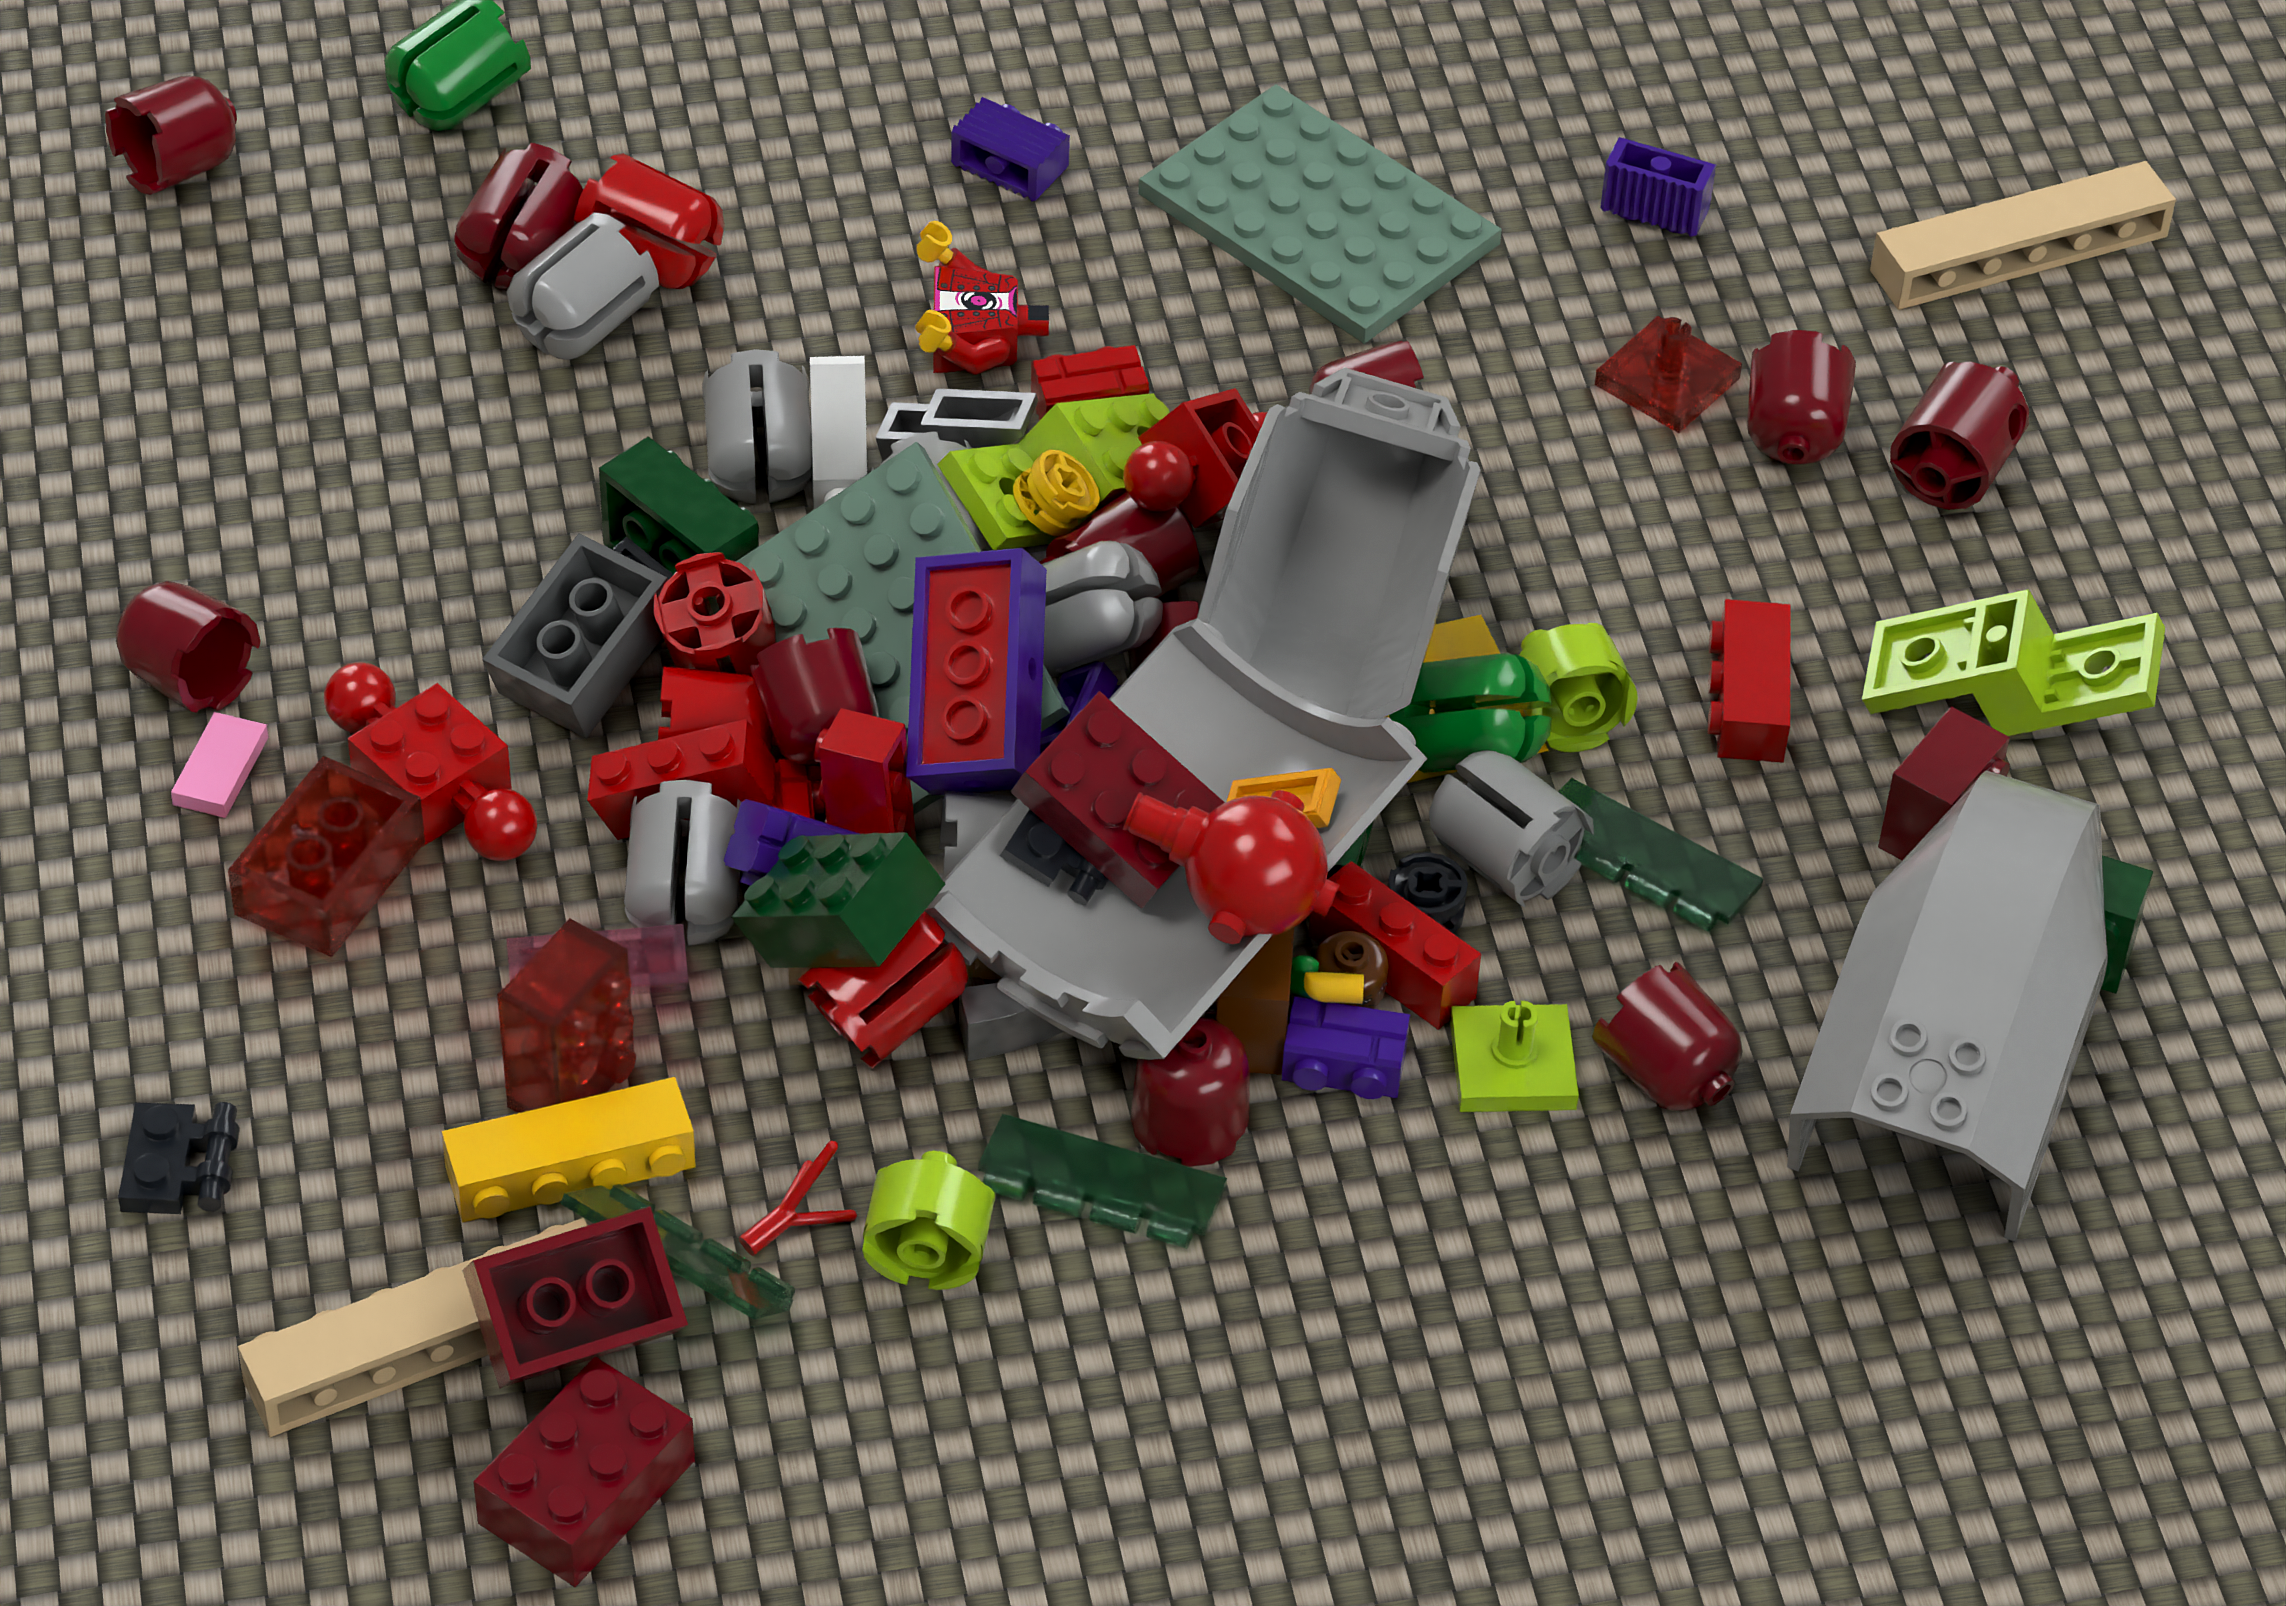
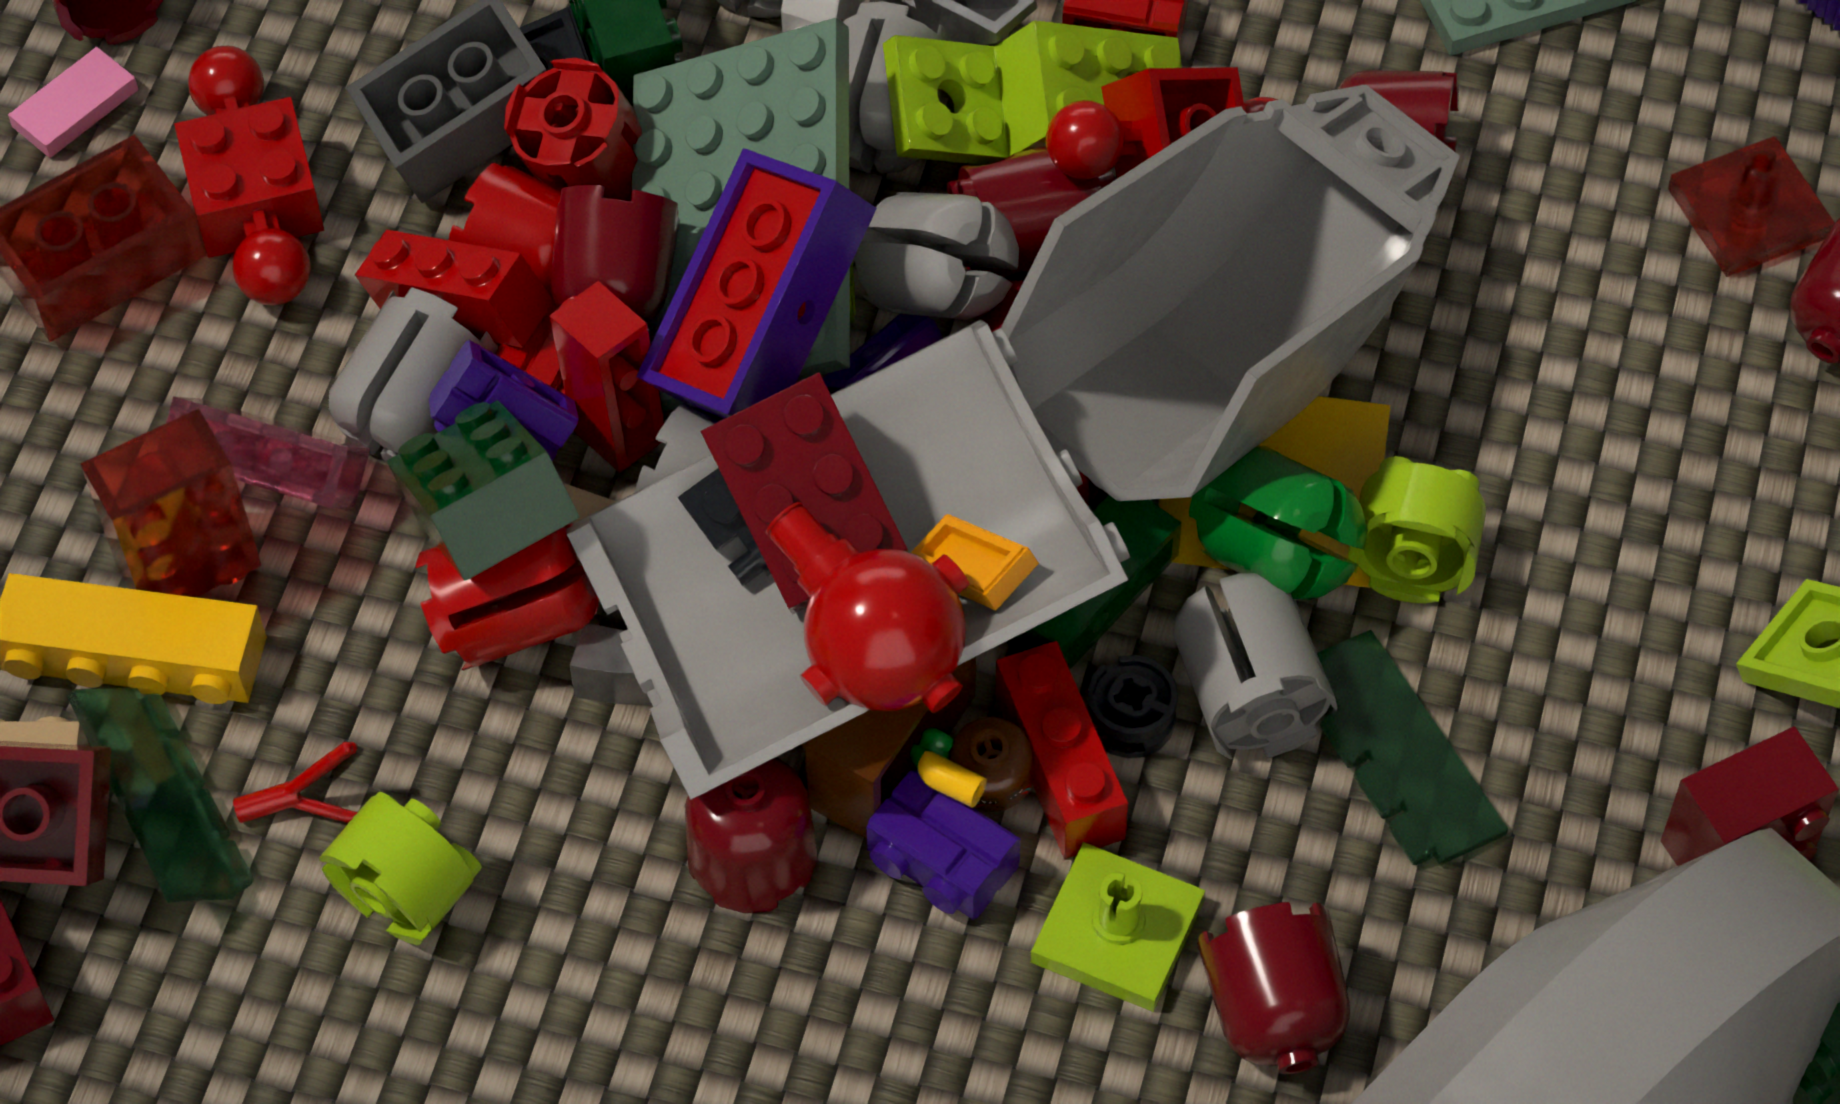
camera: 30 degrees right, 10 degrees up
clear green windscreen [978,1114,1227,1249] -> none
yellow wheel [1013,449,1100,536] -> none
red brick [1708,599,1791,763] -> none

